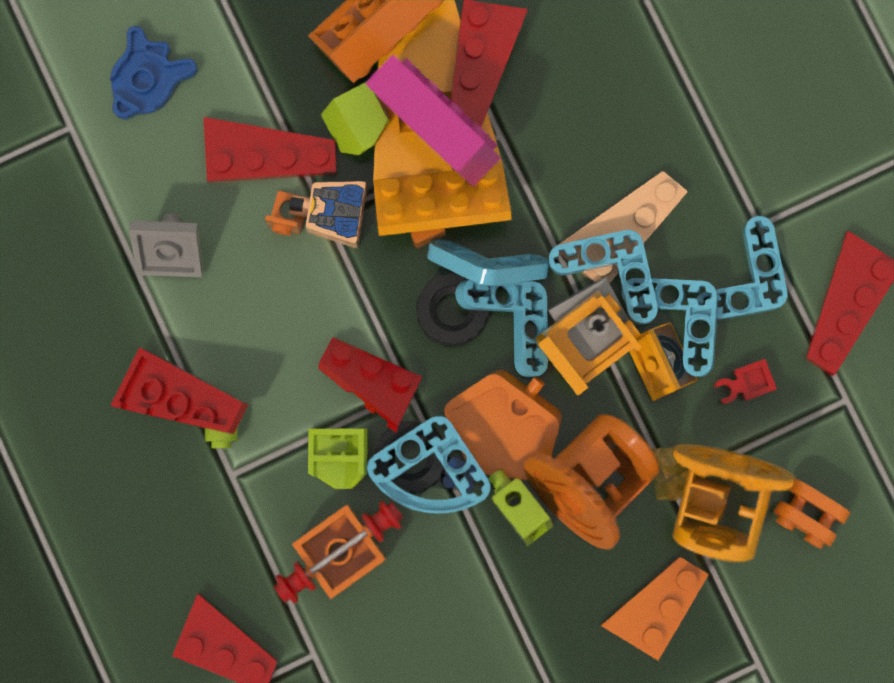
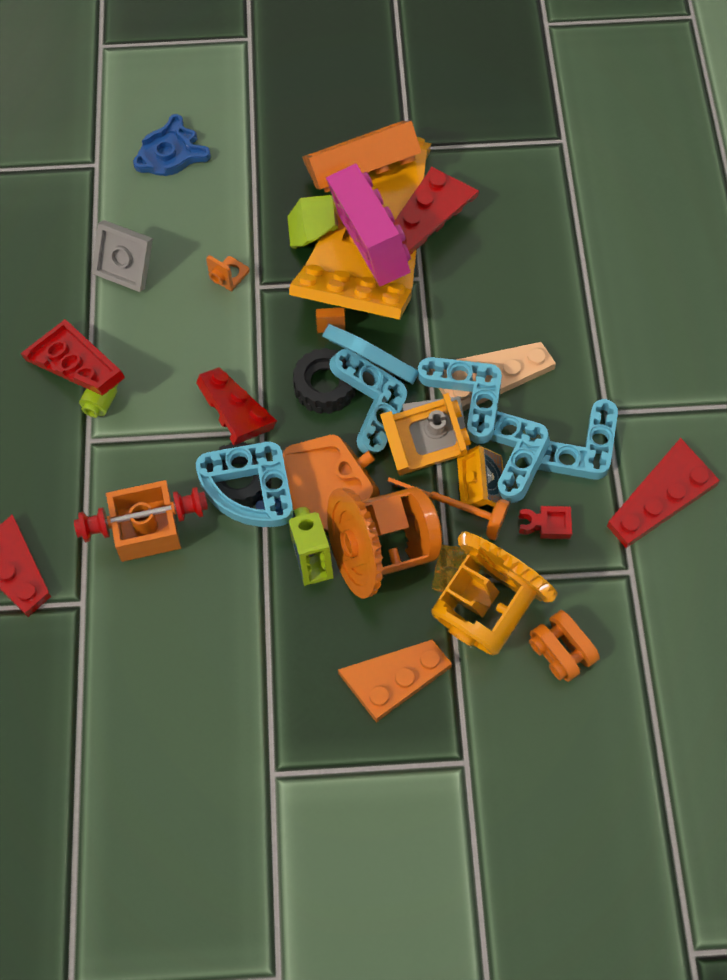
camera: 20 degrees right, 20 degrees down
red wing [204,117,337,183] -> none
torso [289,181,367,248] -> none
lime slope [308,429,367,489] -> none
none -> orange piece [387,477,510,541]

